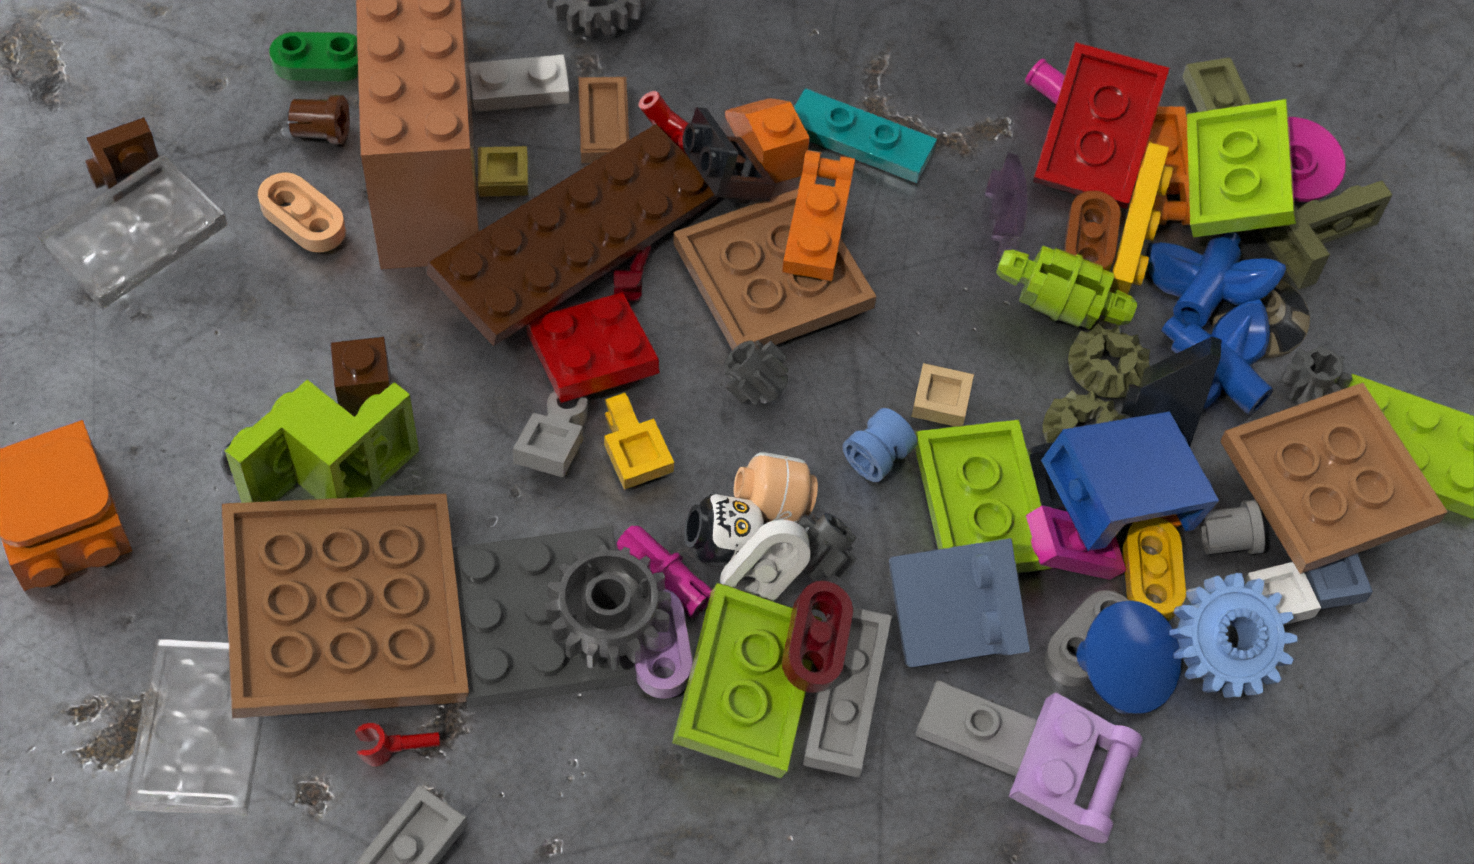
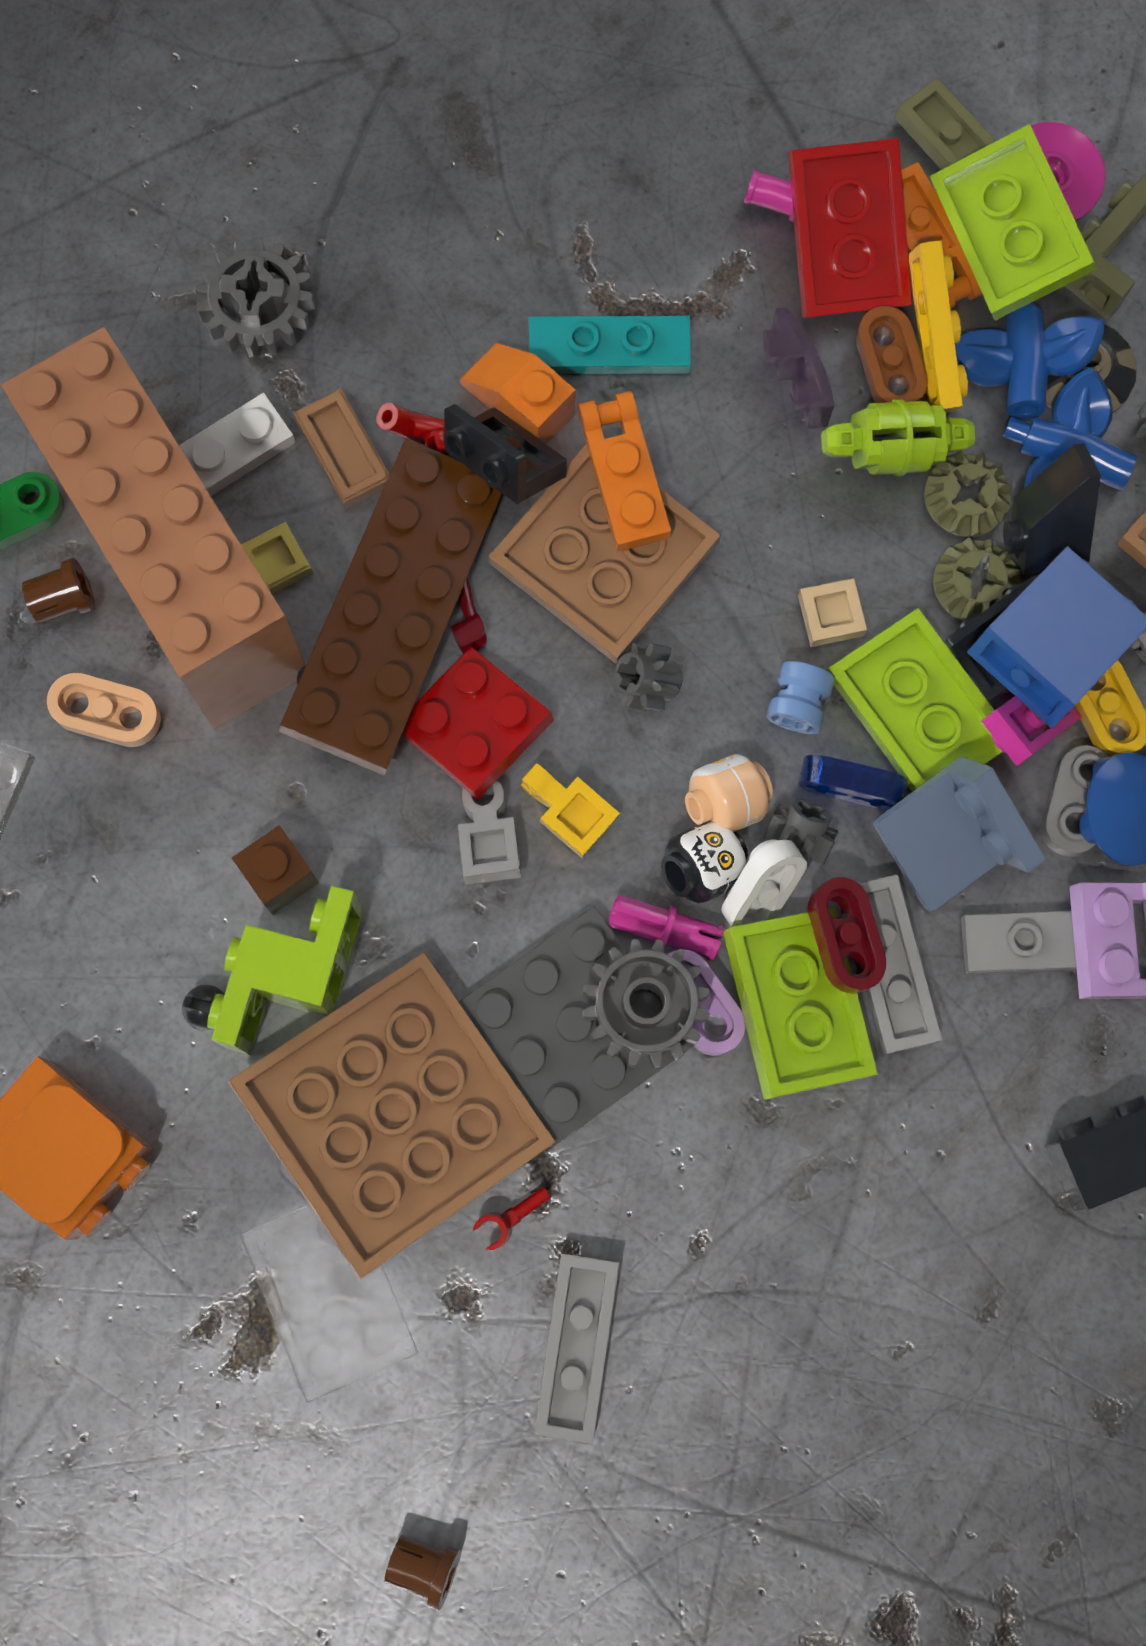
camera: 25 degrees left, 20 degrees up
none -> clear blue beam [798,755,908,810]

